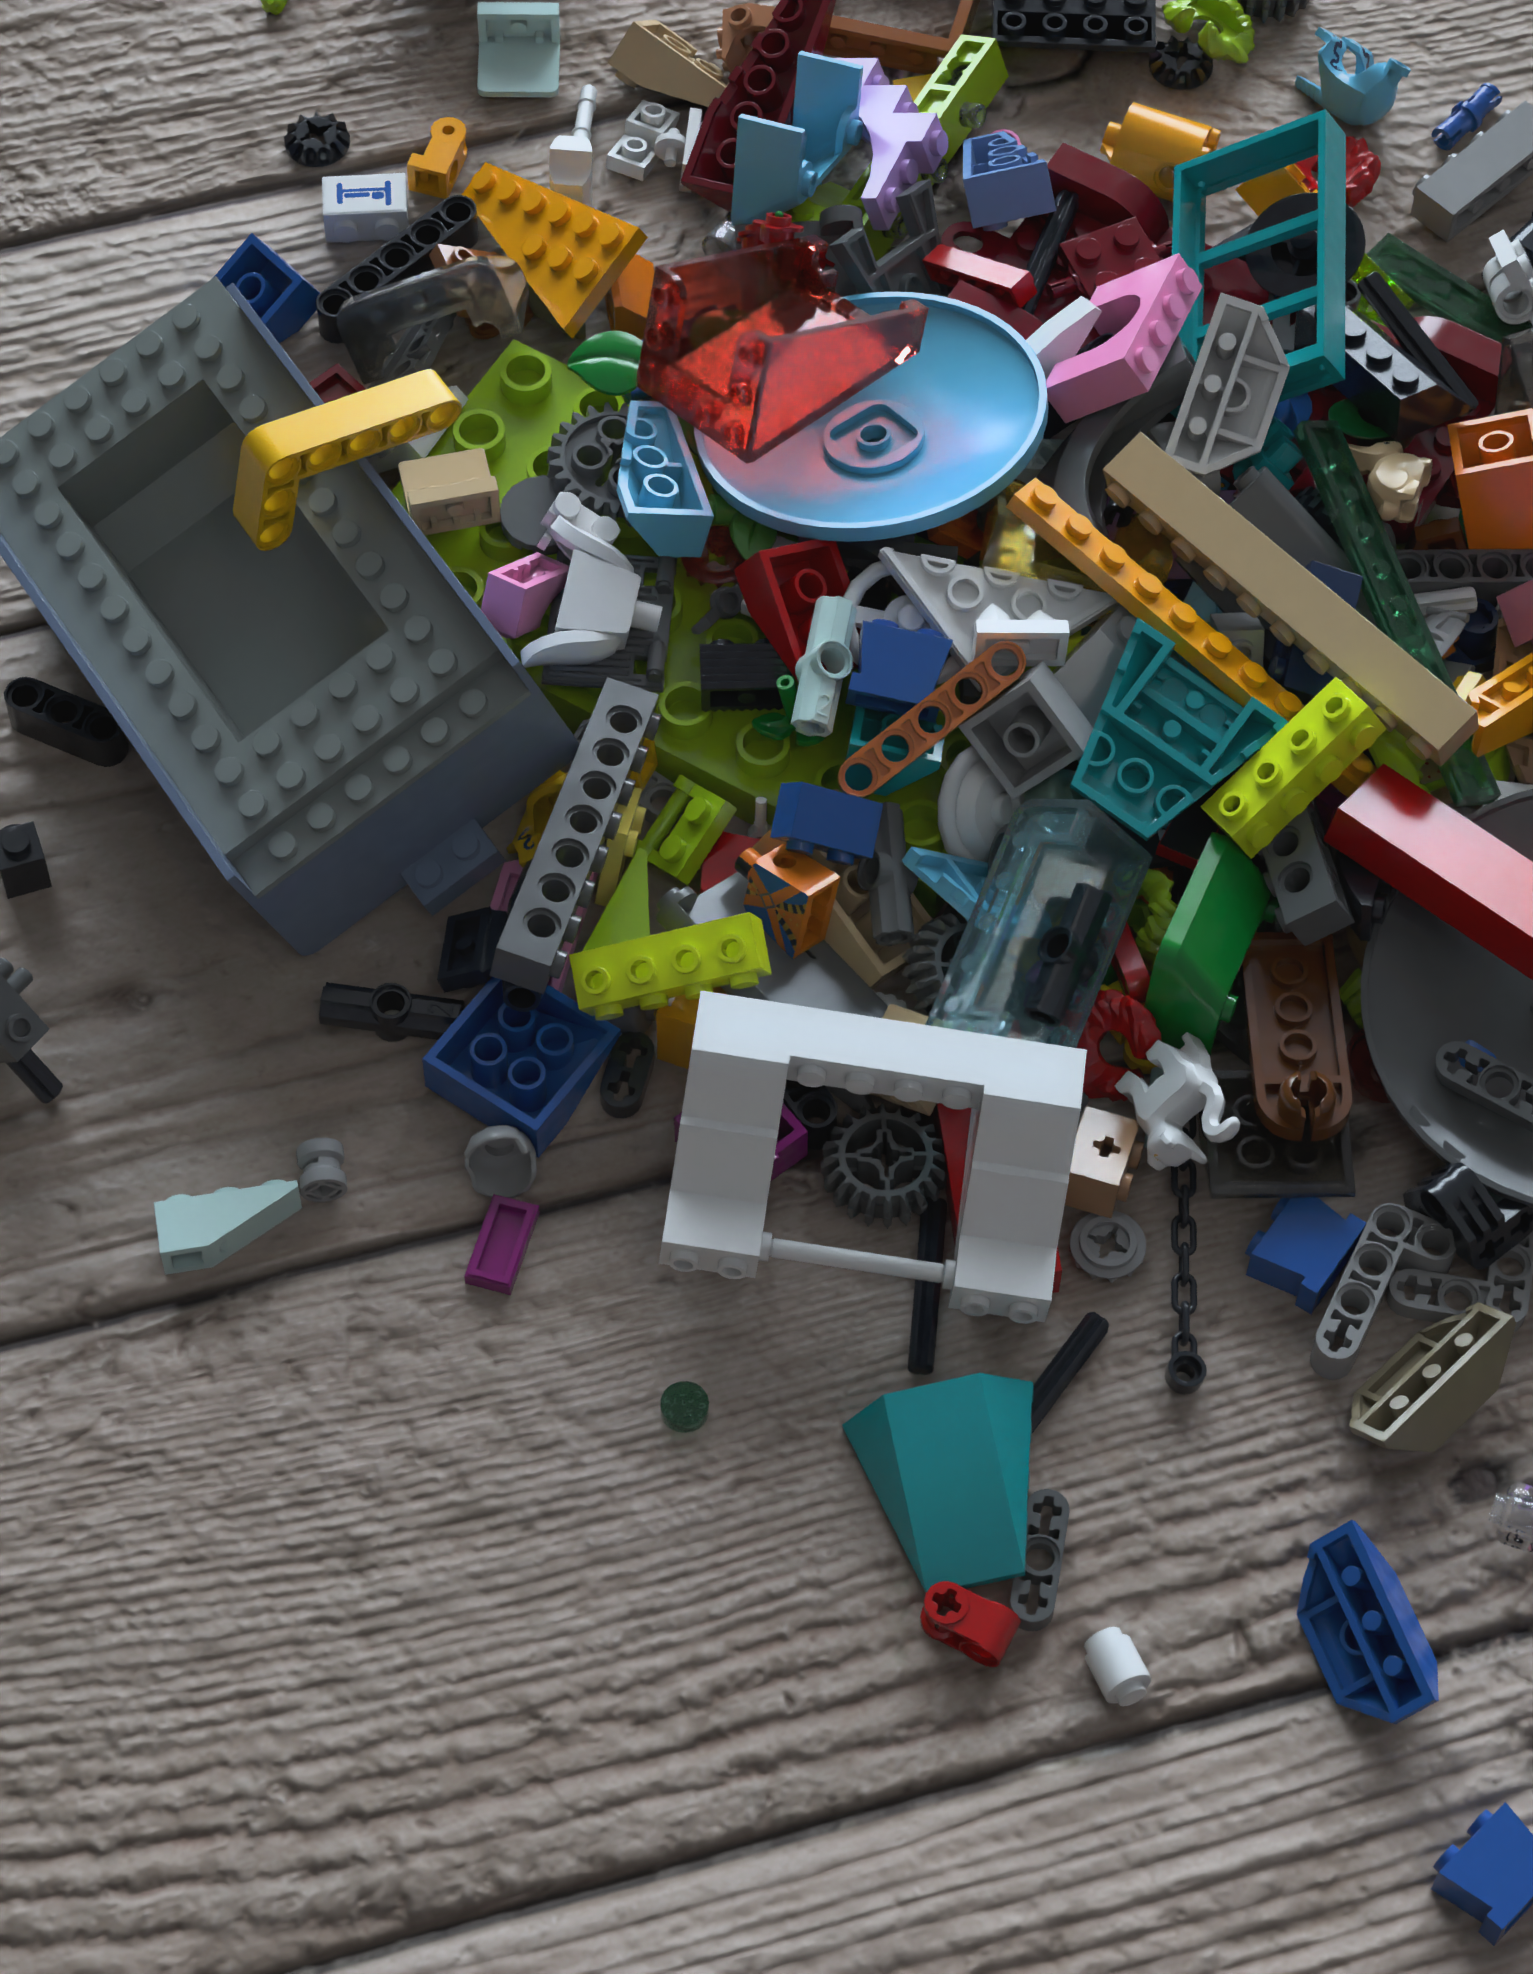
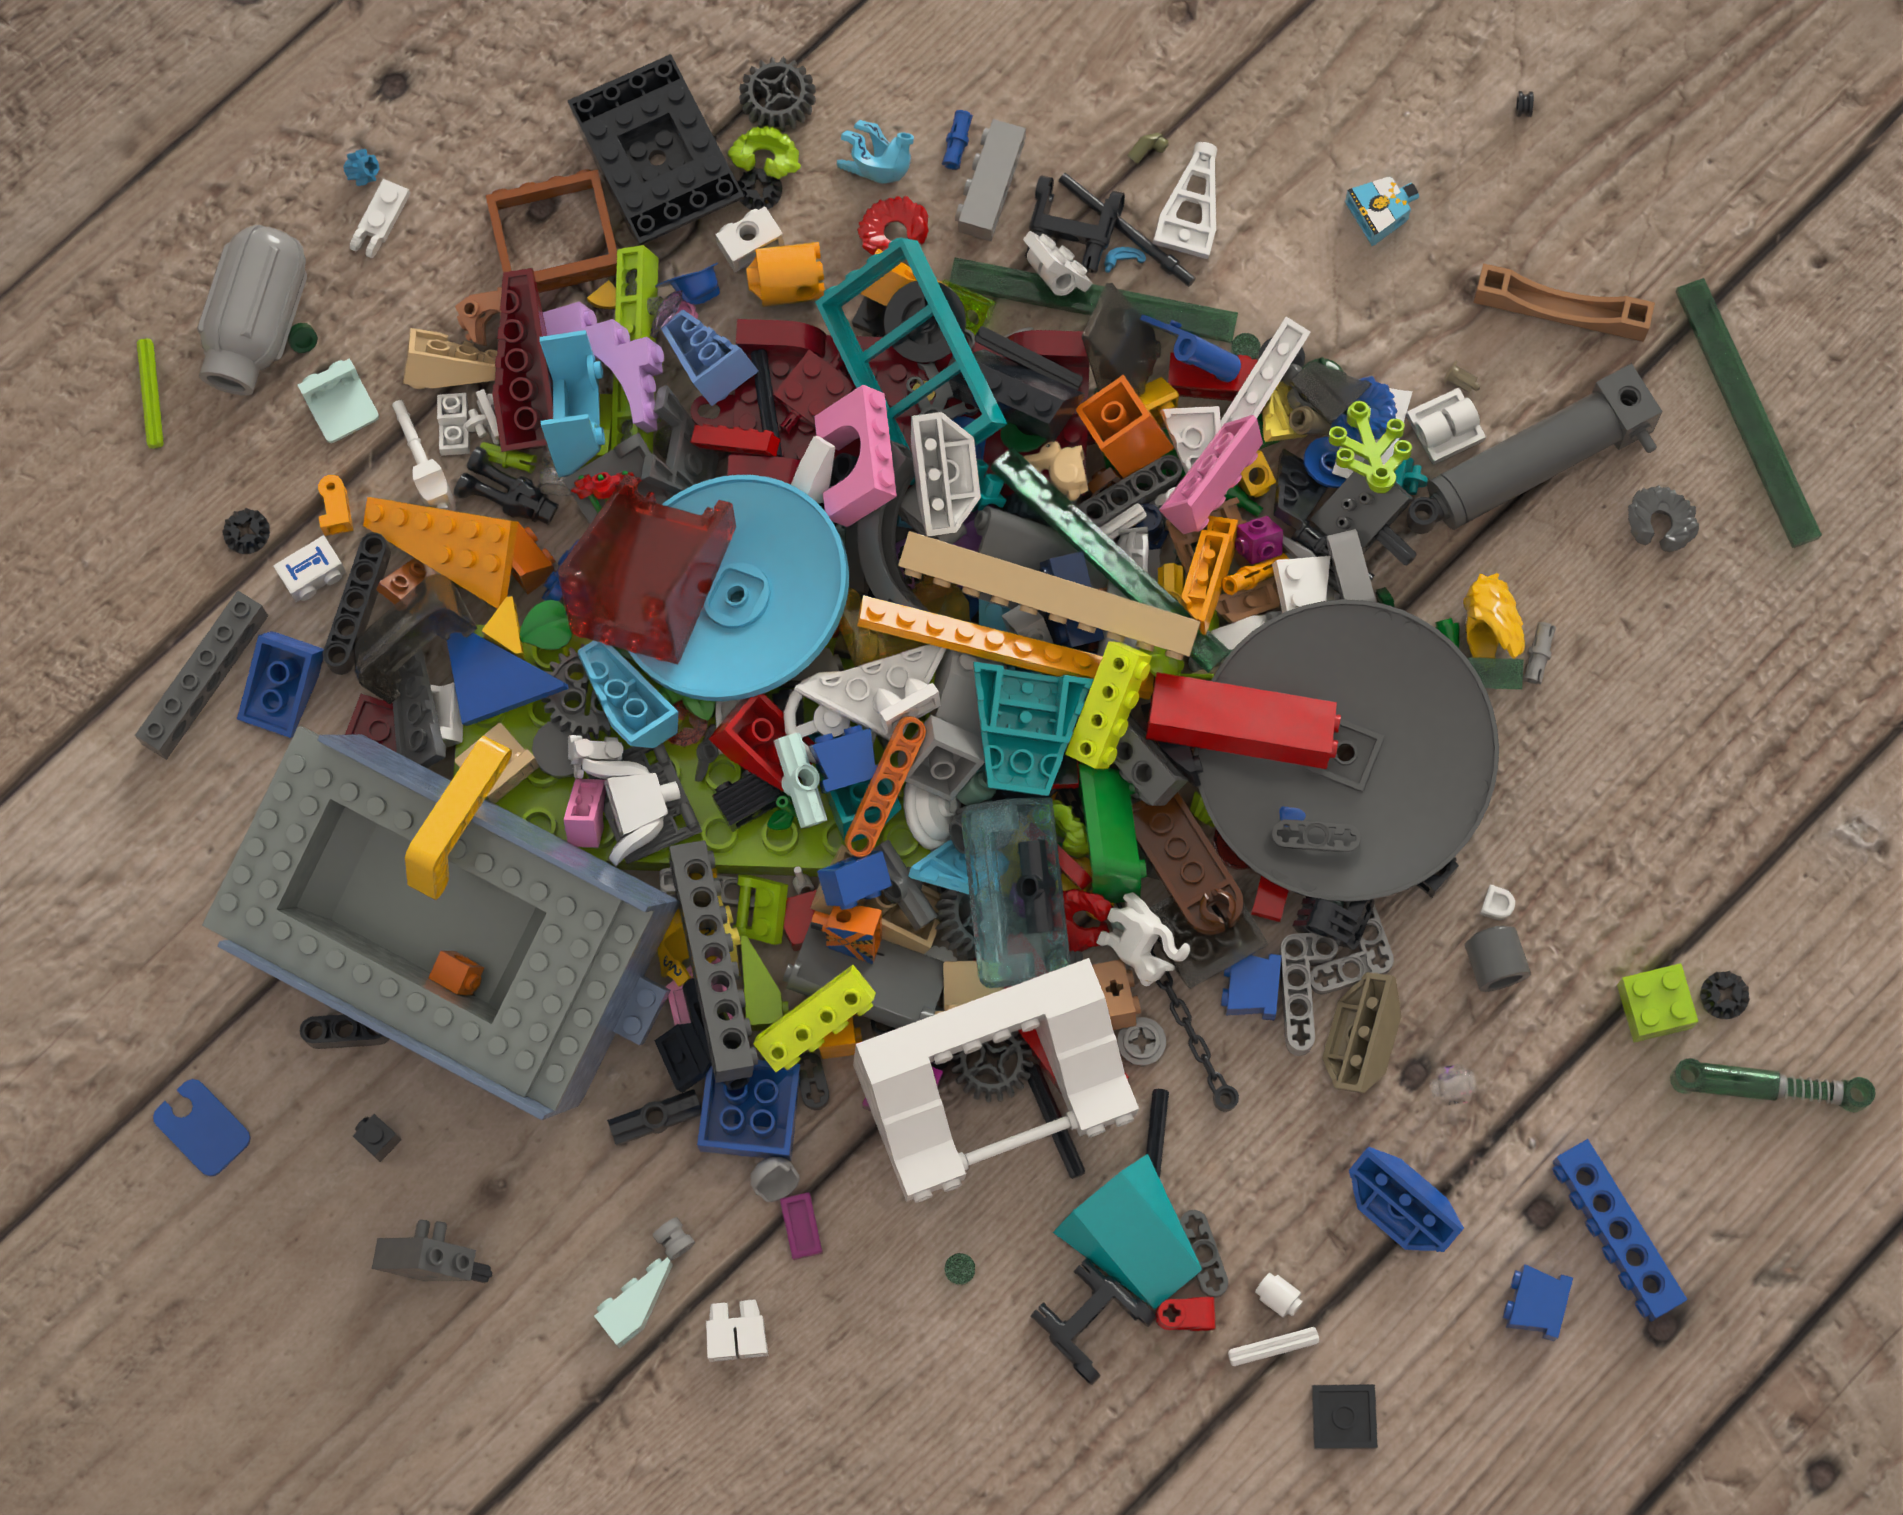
camera: 25 degrees left, 15 degrees up
none -> dark grey brick [135,591,268,760]
none -> orange brick [428,950,484,995]
none -> blue tile [443,618,569,726]
none -> black piece [454,446,559,525]
none -> lime axle [480,442,537,473]
none -> yellow slope [482,596,525,661]
none -> clear purple bar [650,290,683,338]
none -> blue piece [655,262,720,305]
none -> white hips [706,1300,769,1362]
none -> white brick [716,207,784,272]
none -> black connector [1030,1258,1157,1385]
none -> white axle [1228,1327,1319,1366]
none -> red slope [1251,876,1289,922]
none -> black tile [1311,1384,1378,1449]

